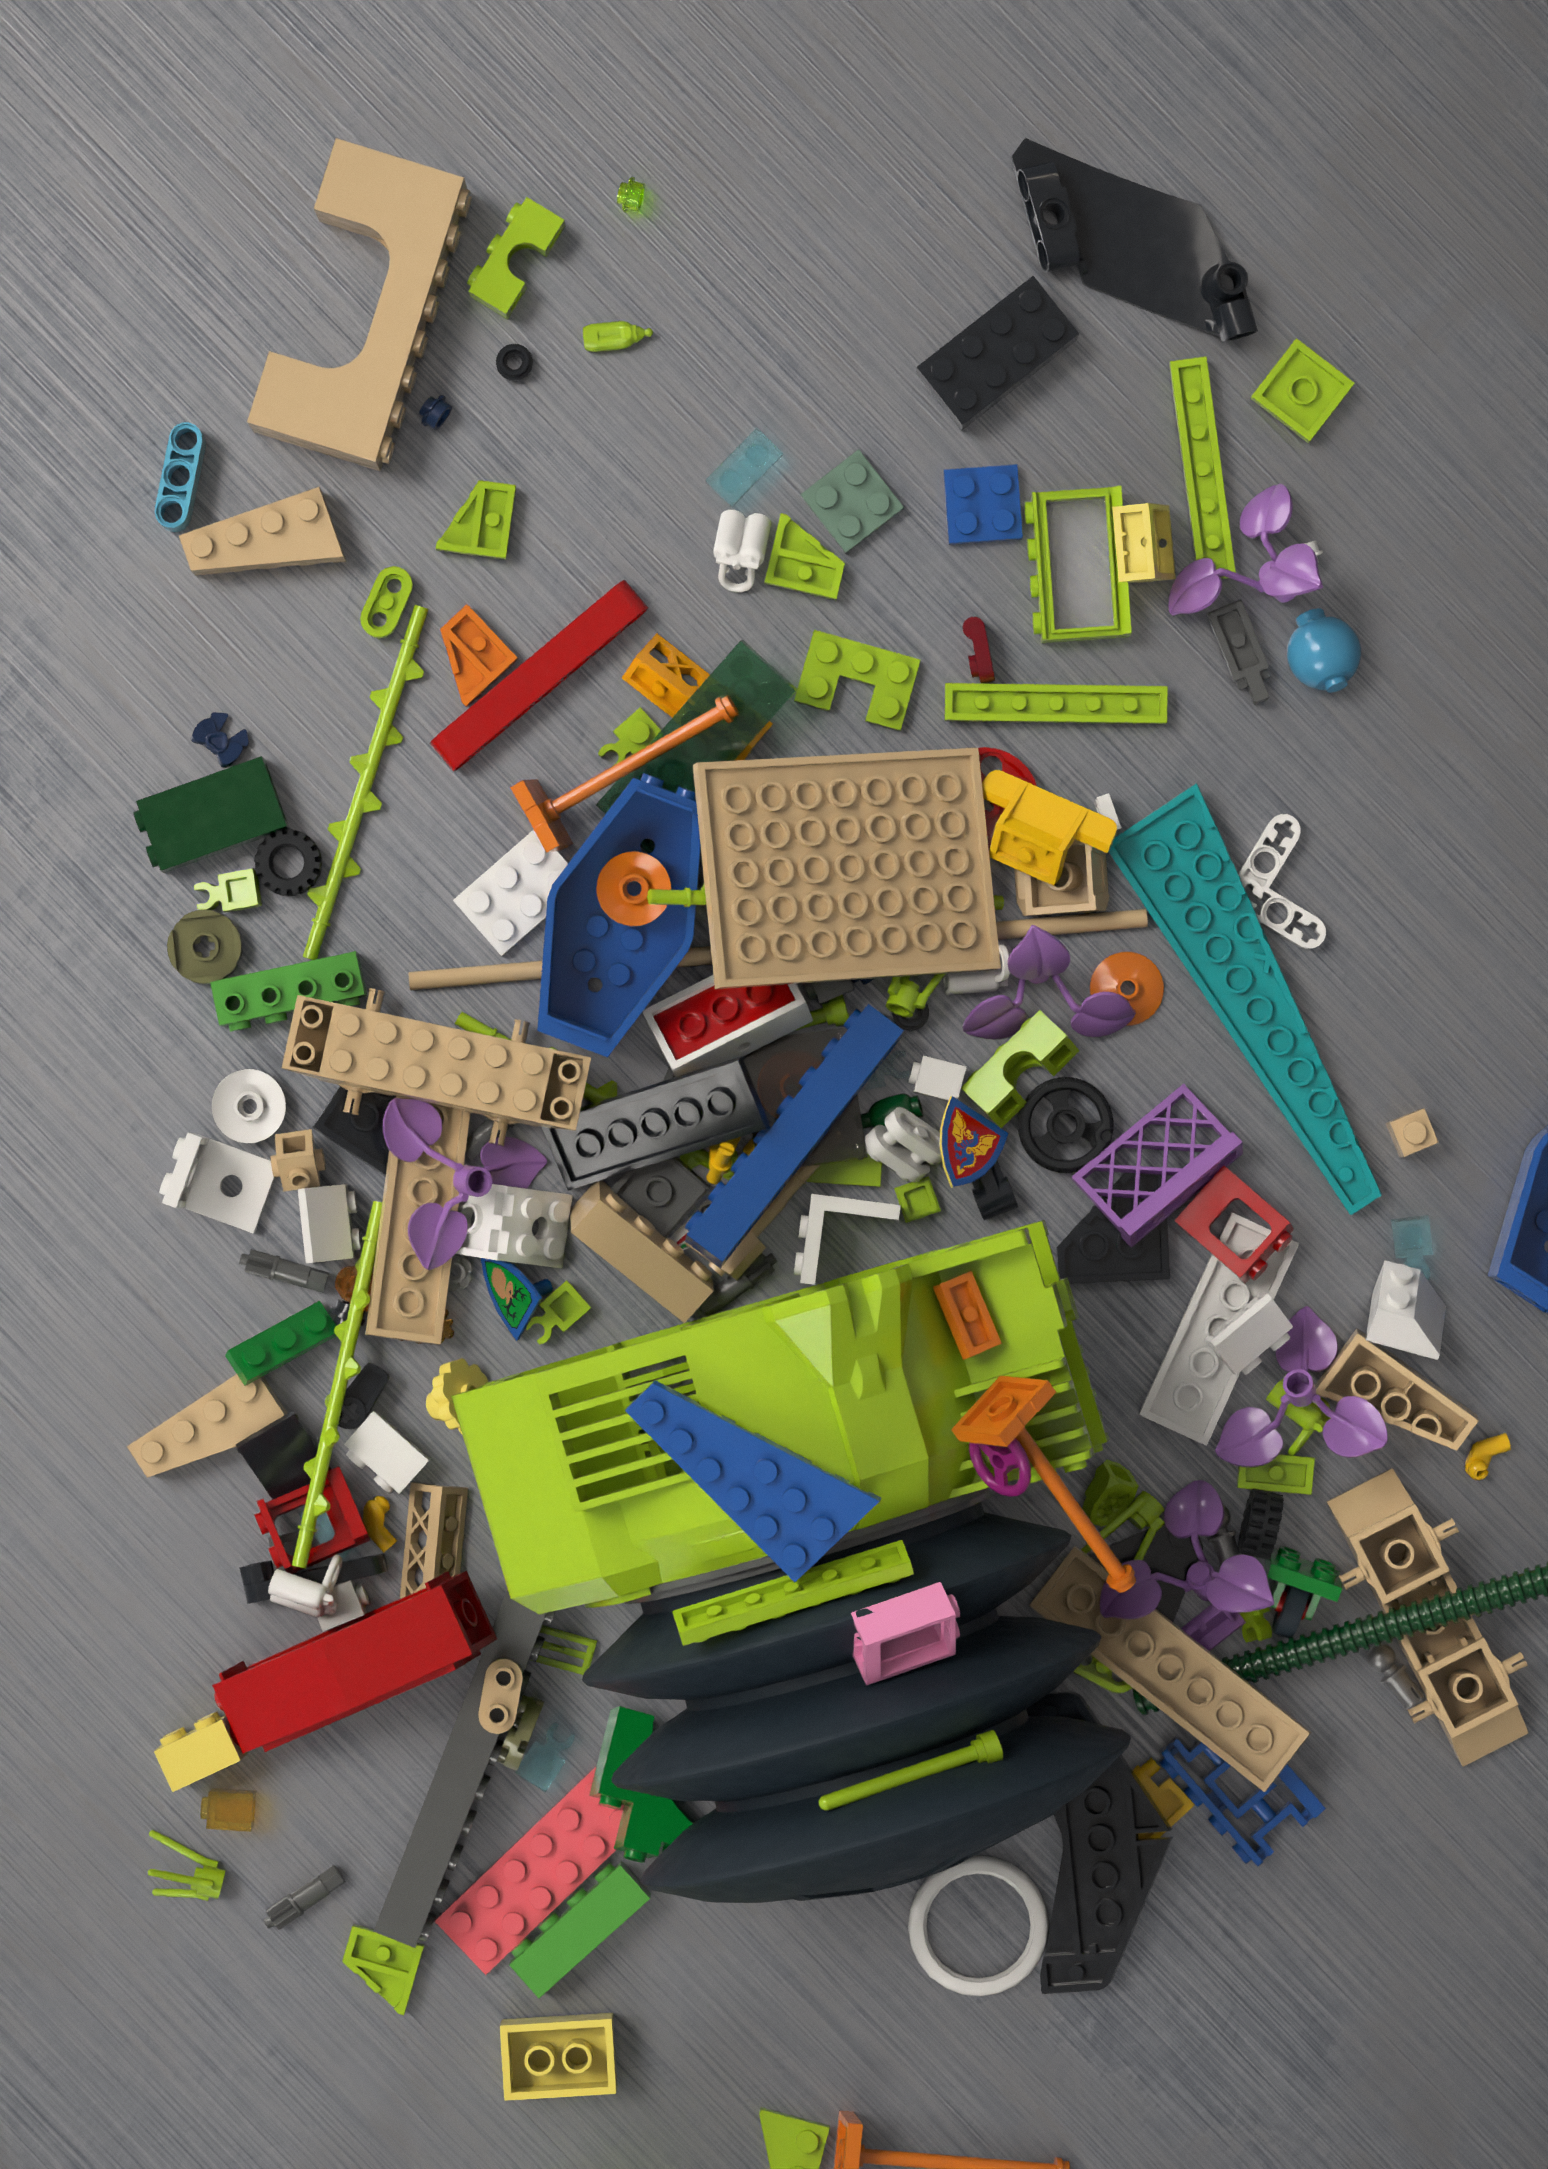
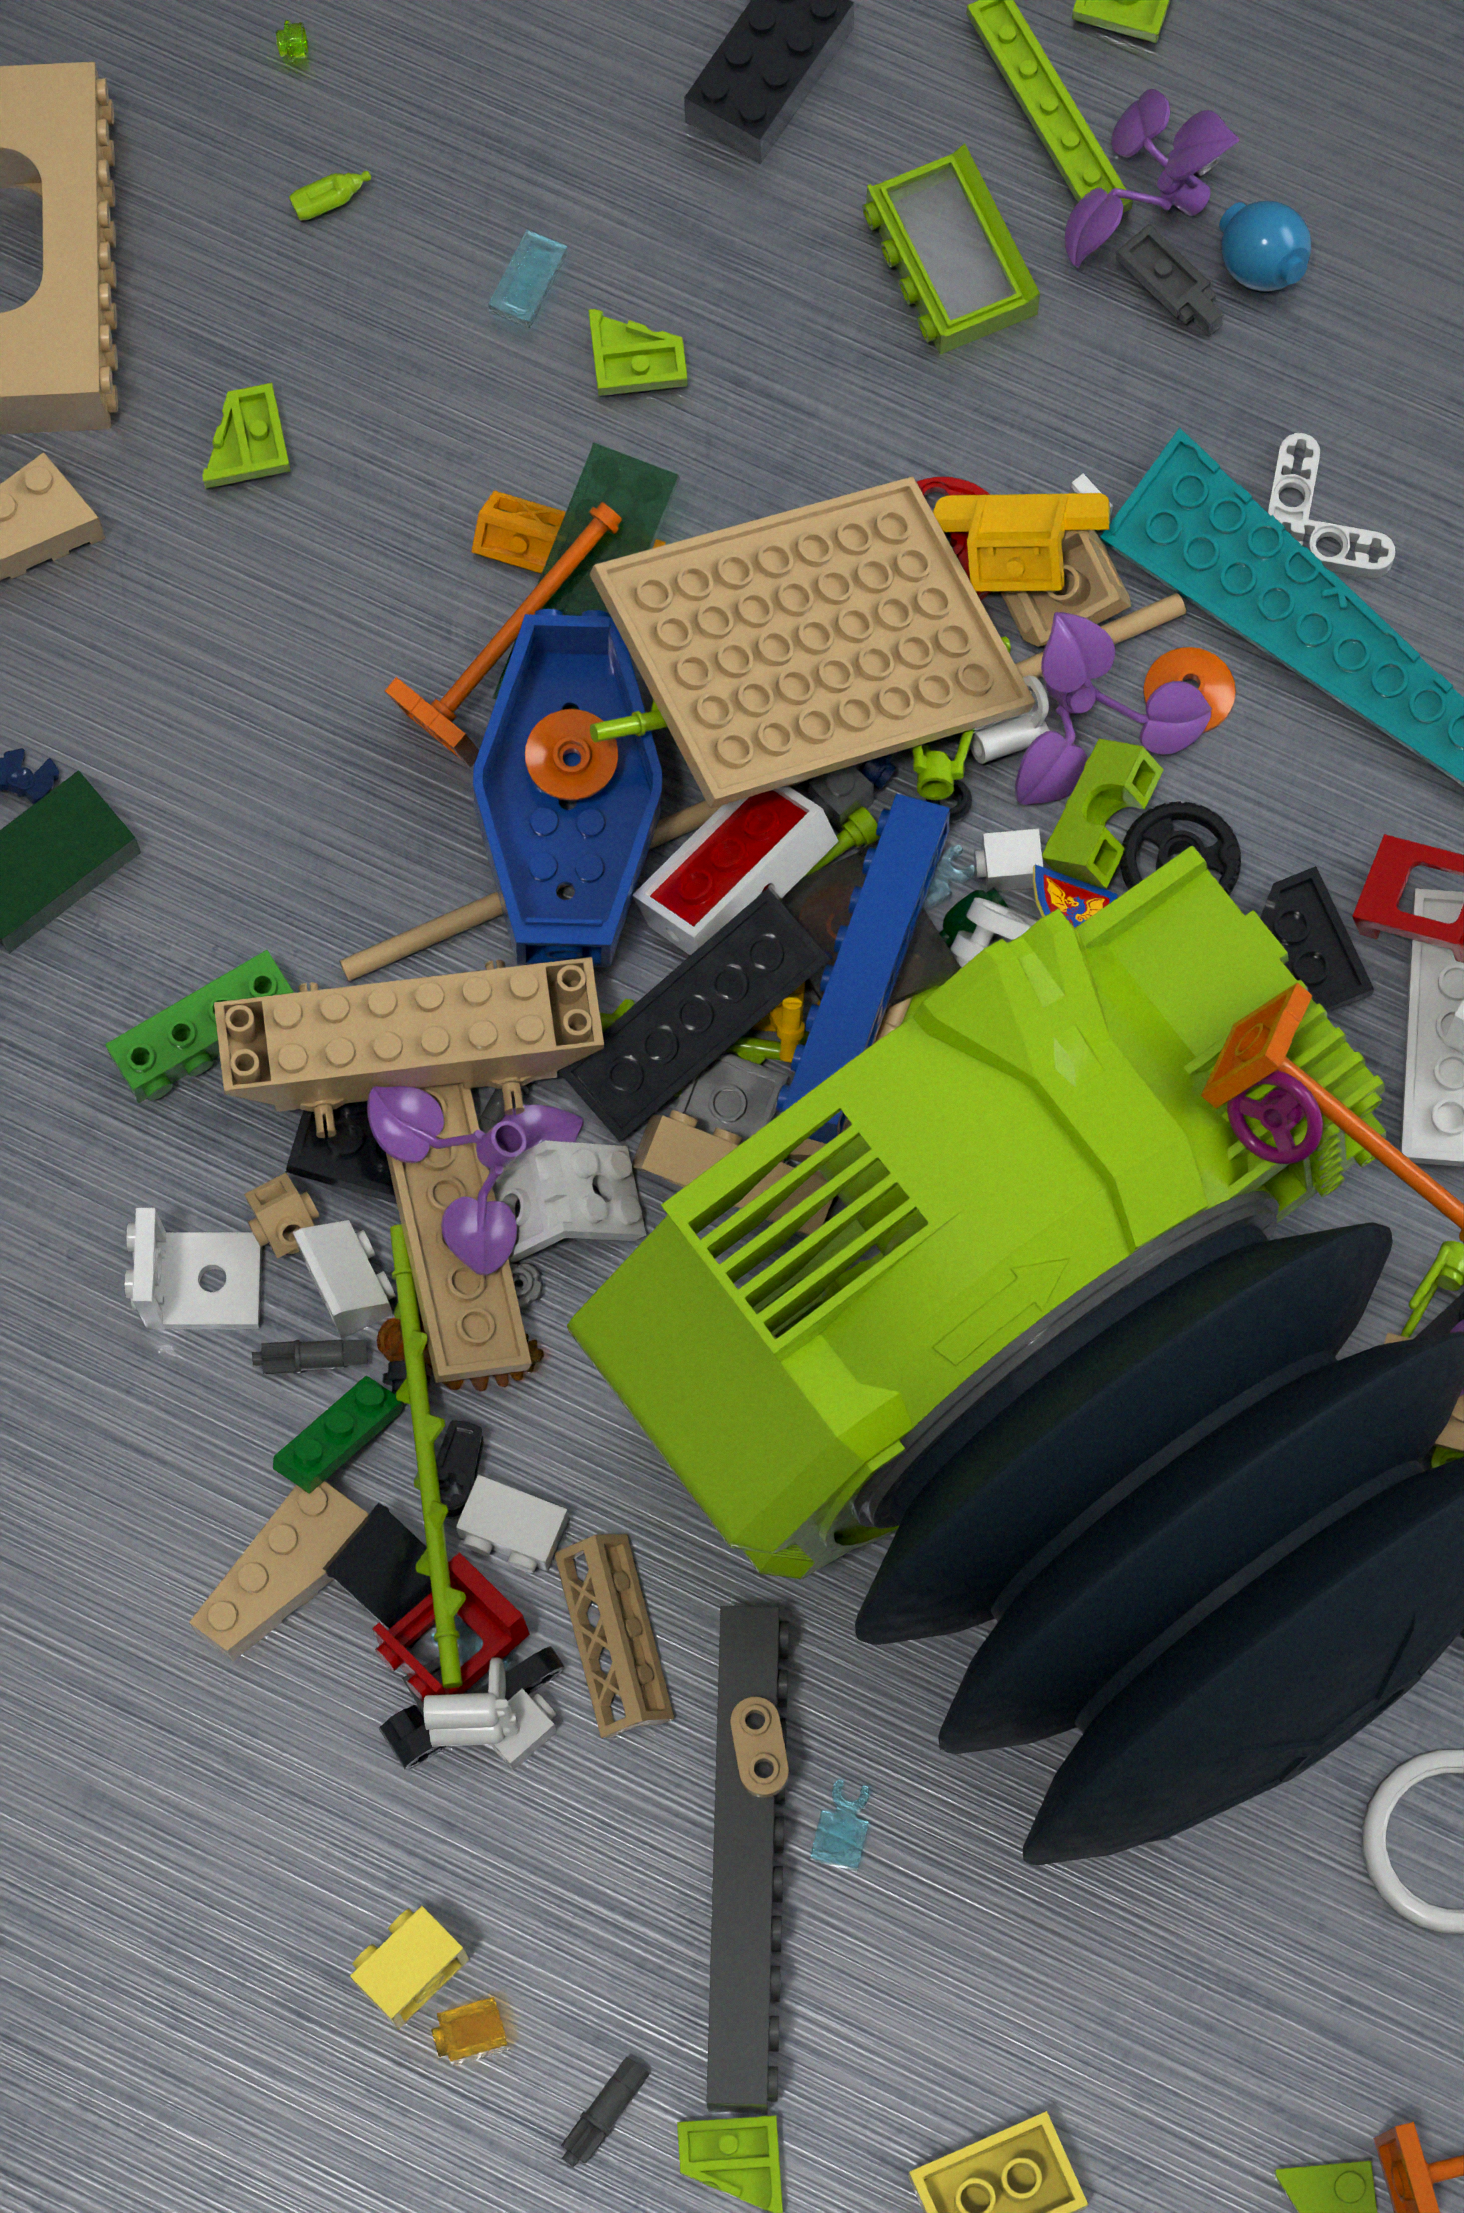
camera: 20 degrees left, 15 degrees down
lime plant [148,1830,226,1901] -> none
olive plate [167,909,243,984] -> none
plate [194,868,262,912] -> none
white dish [212,1069,286,1143] -> none
red container [212,1571,497,1753] -> none
black tyre [254,829,322,896] -> none
lime plant [302,605,429,960] -> none
lime plate [360,566,413,639] -> none
yellow arm [363,1496,397,1553] -> none
dark blue plate [419,395,452,430] -> none
light yellow plant [426,1358,488,1434] -> none
red beam [430,580,649,772] -> none
coral plate [434,1766,624,1975] -> none
orange wing [440,604,518,708] -> none
white plate [453,830,568,956] -> none
lime arch [467,197,566,320] -> none
shield [481,1258,553,1341] -> none
black plate [496,344,533,381] -> none
olive plate [497,1695,545,1771] -> none
bright green brick [509,1861,651,1998] -> none
lime tile [530,1625,598,1675] -> none
green arch [589,1706,693,1863] -> none
lime plate [598,707,665,766] -> none
blue wing [625,1380,881,1583] -> none
lime plate [672,1540,914,1646] -> none
white piece [713,510,771,593] -> none
lime plate [794,630,921,732] -> none
sand green plate [800,449,904,554] -> none
lime piece [819,1730,1003,1811] -> none
bright pink window [851,1582,960,1686] -> none
orange plate [933,1271,1002,1360] -> none
blue plate [943,464,1023,545] -> none
lime plate [944,683,1168,724] -> none
dark red plate [963,617,995,683] -> none
medium lavender fence [1072,1084,1243,1247] -> none
lime rock [1082,1459,1139,1527] -> none
light yellow window [1112,503,1176,583] -> none

